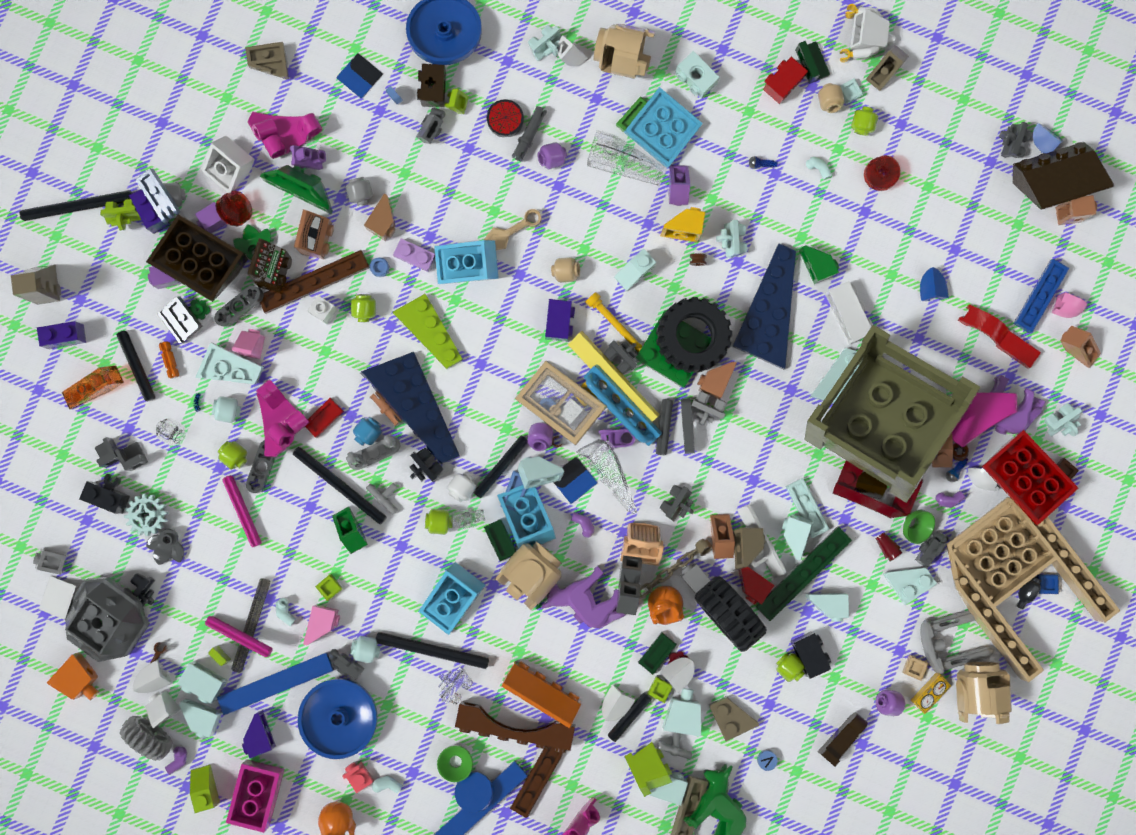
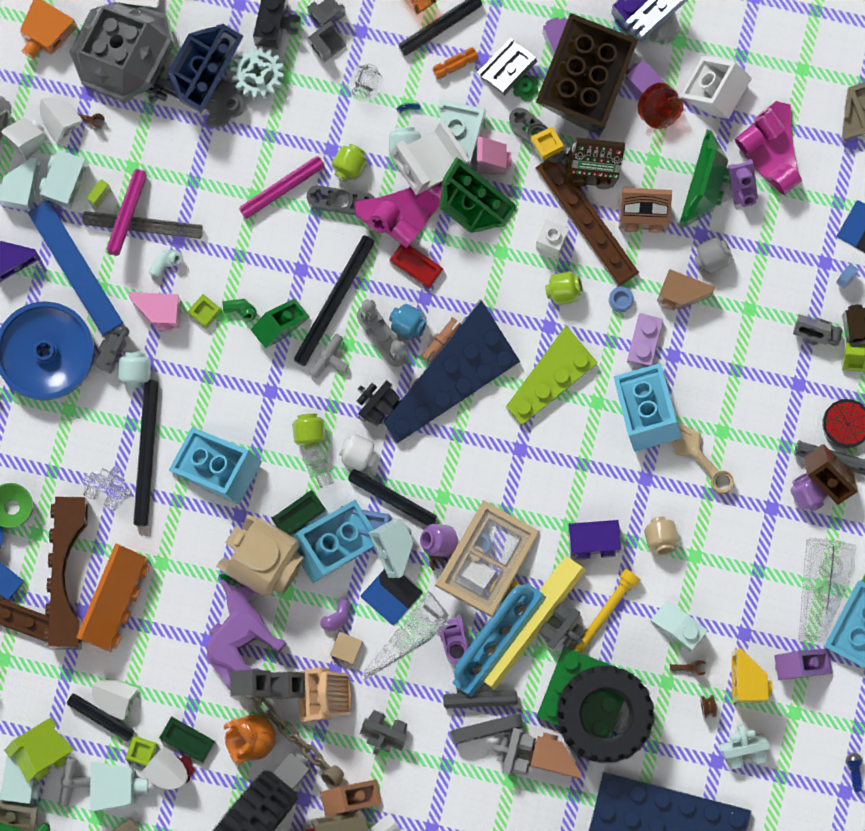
camera: 90 degrees right, 5 degrees down
green plate [233,224,271,260] -> none
none -> dark blue wedge [167,24,244,114]
none -> green arm [222,298,257,322]
none -> tan tile [330,631,363,665]
none -> white panel [390,121,470,195]
none -> green wedge [439,157,517,233]
none -> yellow plate [531,126,564,161]
none -> reddish brown hand [670,660,706,676]
none -> reddish brown brick [804,444,858,505]

